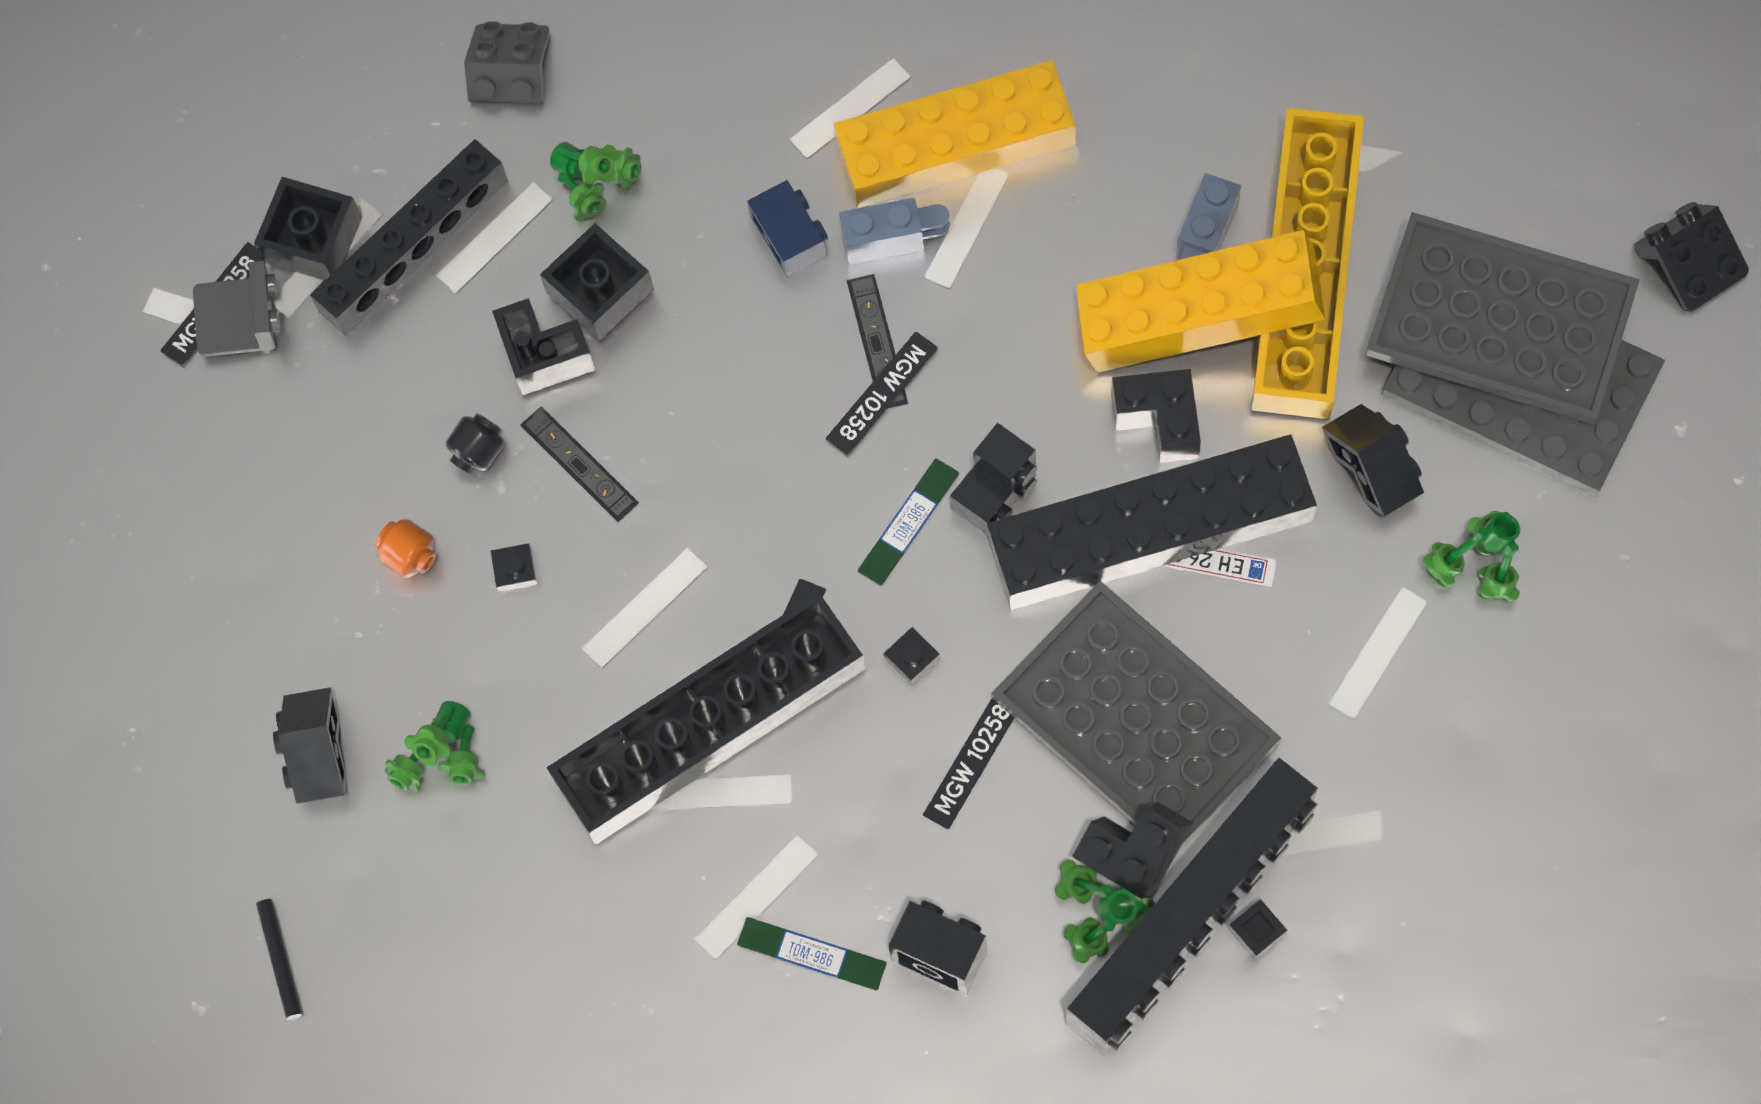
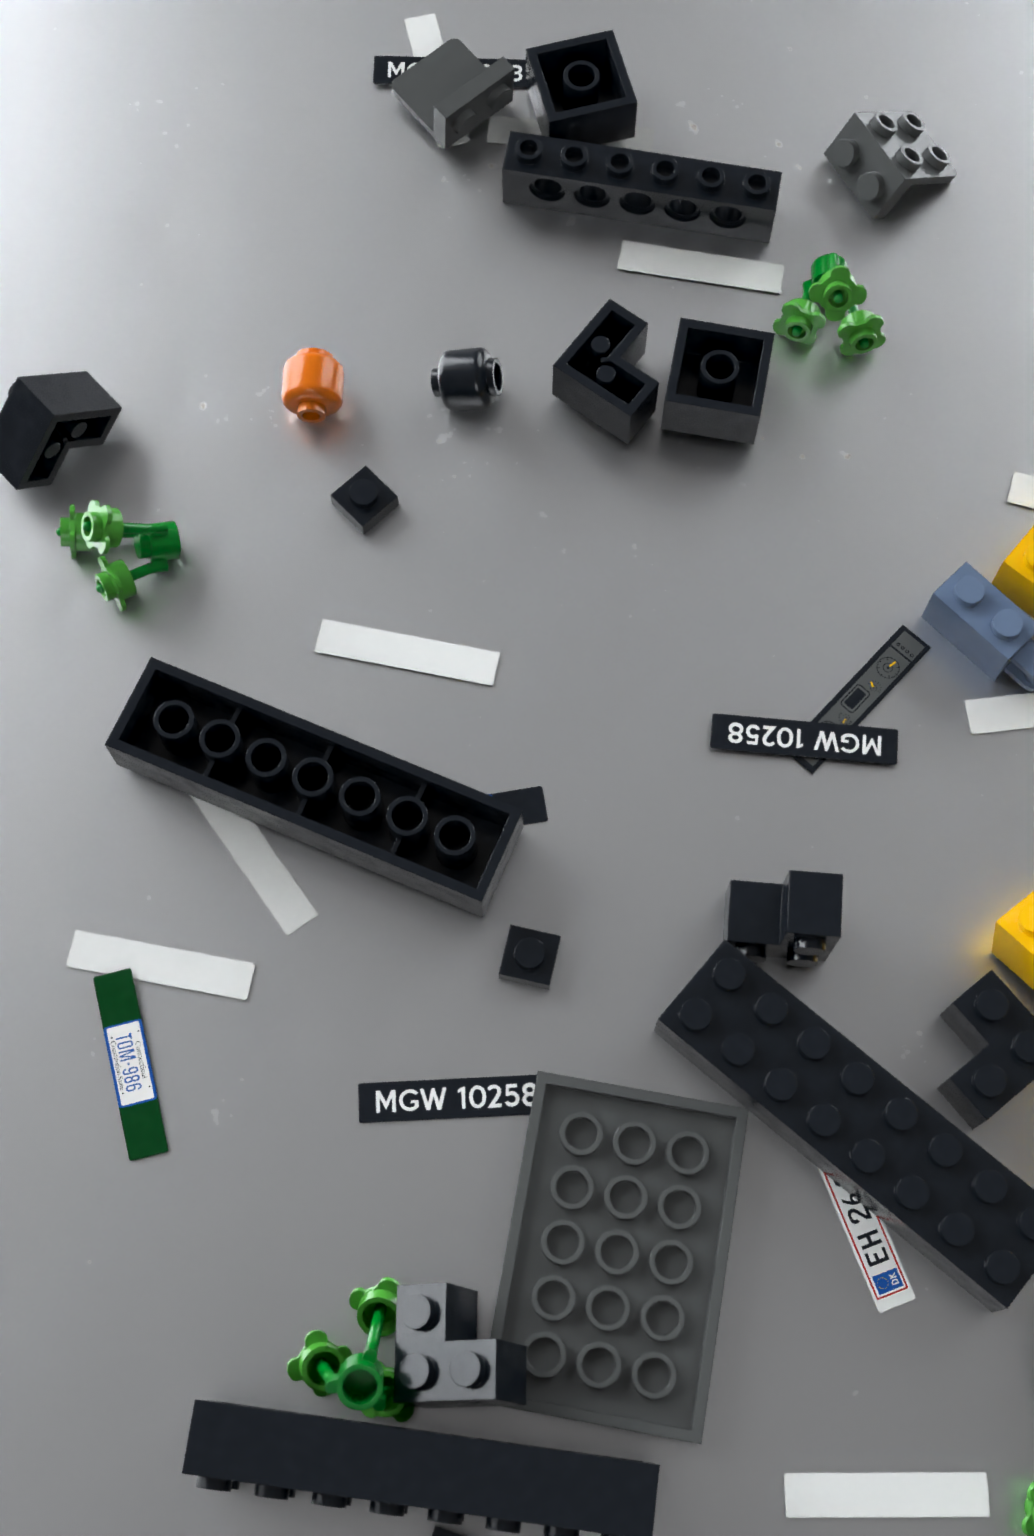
camera: 50 degrees right, 0 degrees up
sticker [520,406,639,522] -> none
dark blue brick [747,180,828,277] -> none
sticker [858,458,959,586] -> none
black brick [888,900,987,996] -> none

